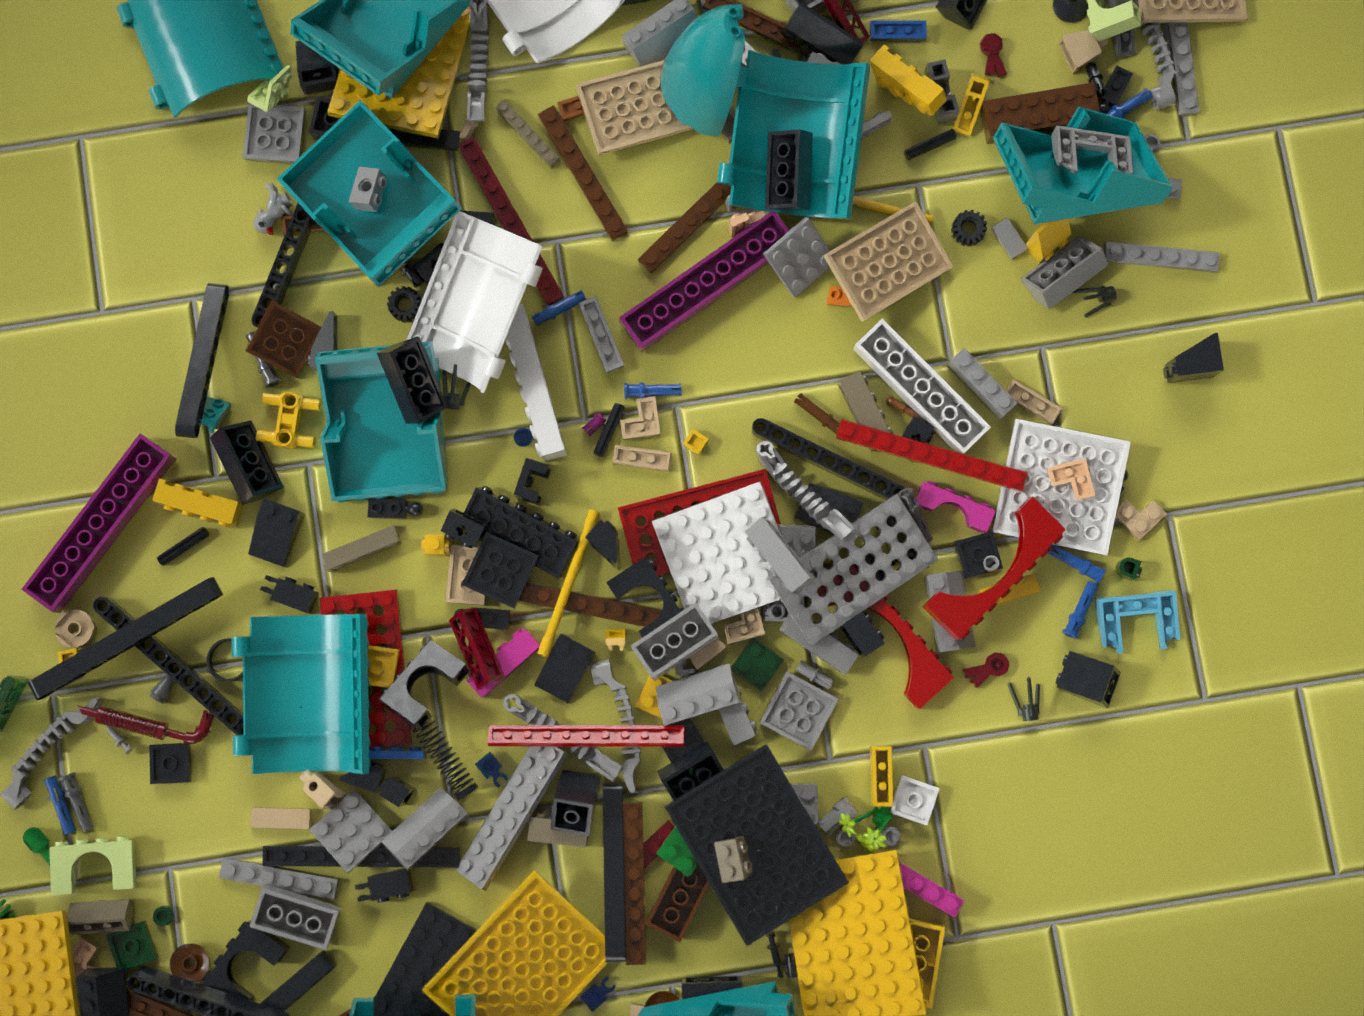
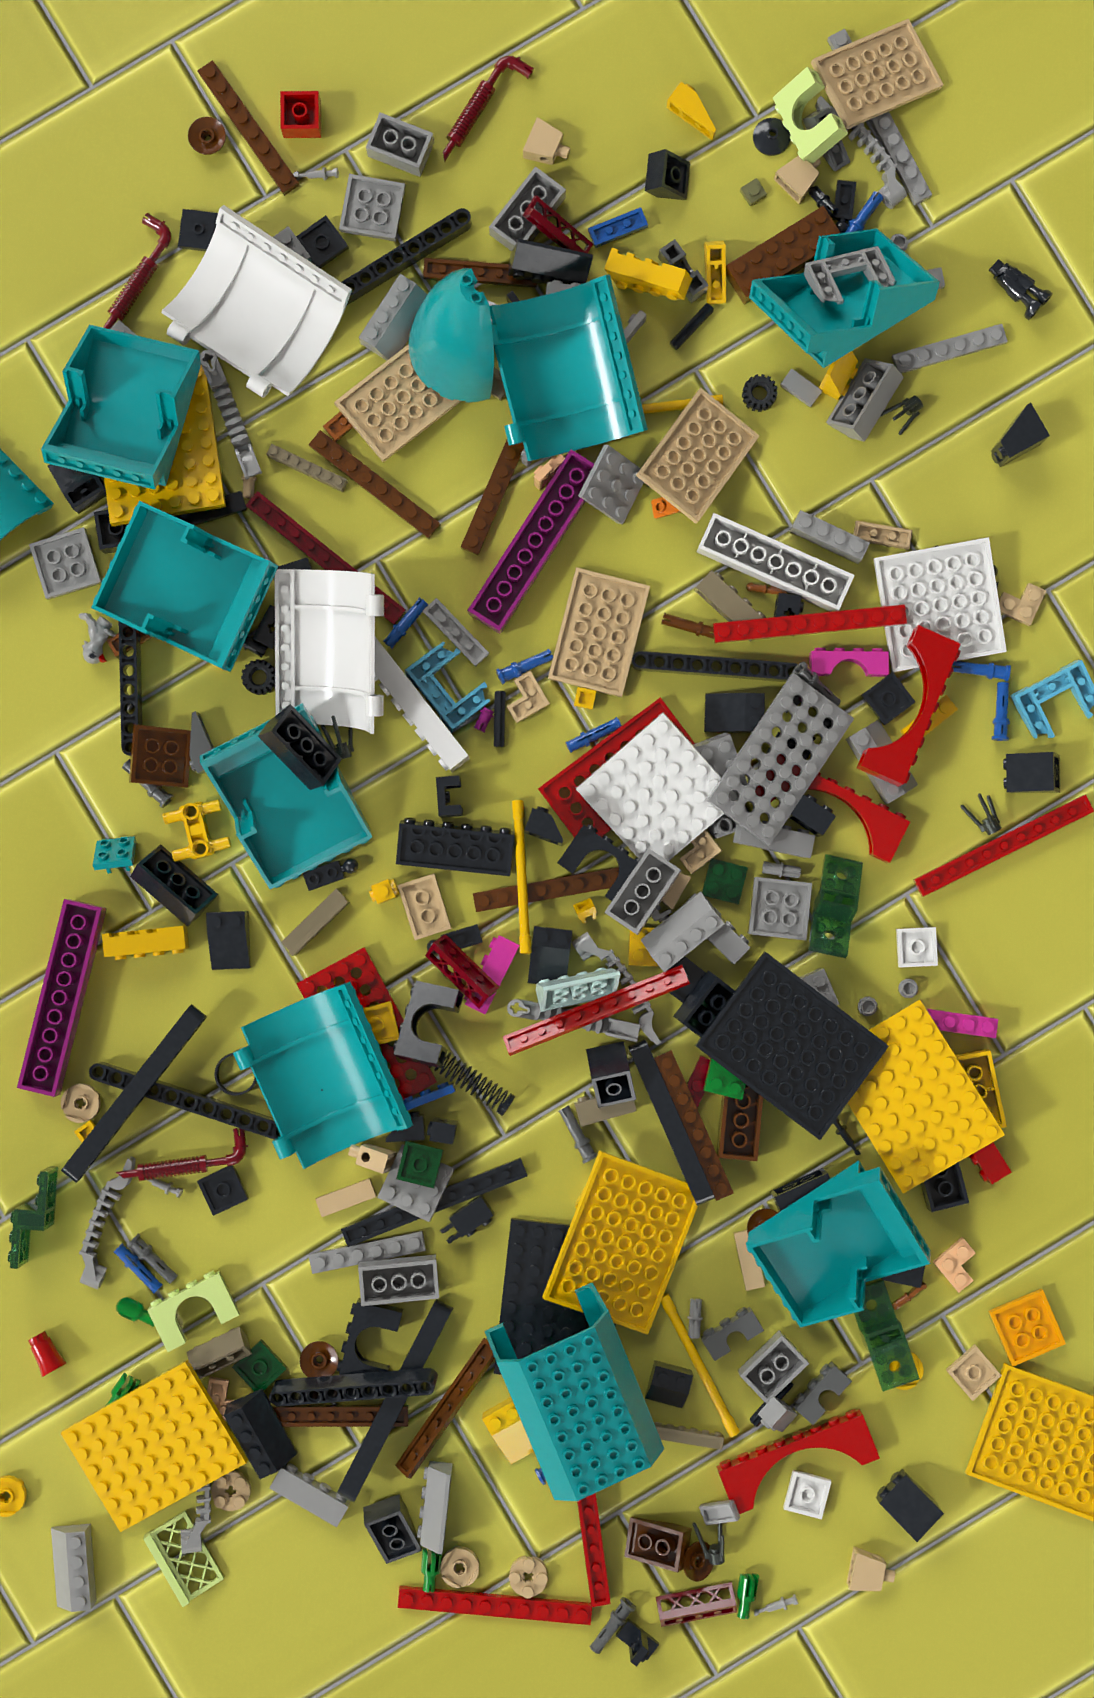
camera: 25 degrees left, 5 degrees up
dark grey cone [149,674,175,704] -> none
dark green tile [153,906,175,926] -> none
black axle [157,527,209,566] -> none
black beam [175,283,229,438] -> none
yellowish green bracket [247,65,292,112] -> none
black hinge [260,575,319,614] -> none
light grey brick [348,167,387,212] -> none
light grey slope [382,788,467,871] -> none
black brick [441,508,489,548] -> none
light grey plate [456,746,568,891] -> none
black plate [462,532,539,609] -> none
clear blue plate [475,751,509,788] -> none
clear blue plate [514,428,533,447] -> none
clear blue plate [580,976,616,1012] -> none
tan tile [612,445,672,472] -> none
dark tan bracket [714,836,752,883] -> none
light grey brick [745,516,815,594] -> none
light grey piece [756,441,856,542] -> none
black slope [765,129,813,211] -> none
black pin [784,953,798,979] -> none
light grey piece [818,797,858,836] -> none
plant [839,806,893,853] -> none
yellow brick [870,746,893,806] -> none
dark red piece [962,652,1009,688] -> none
dark red piece [980,33,1007,78] -> none
light grey hinge [983,555,999,572] -> none
light nougat plate [1047,458,1095,501] -> none
dark green plate [1116,557,1142,581] -> none
none -> dark green plate [396,1141,444,1189]
none -> medium azure wedge [405,642,490,733]
none -> light aqua slope [535,968,620,1012]
none -> tan plate [548,567,650,698]
none -> dark grey pin [558,1105,598,1164]
none -> blue pin [565,717,621,753]
none -> olive plate [740,178,767,206]
none -> clear green bracket [808,854,863,959]
none -> red plate [913,794,1094,897]
none -> black piece [989,259,1053,321]

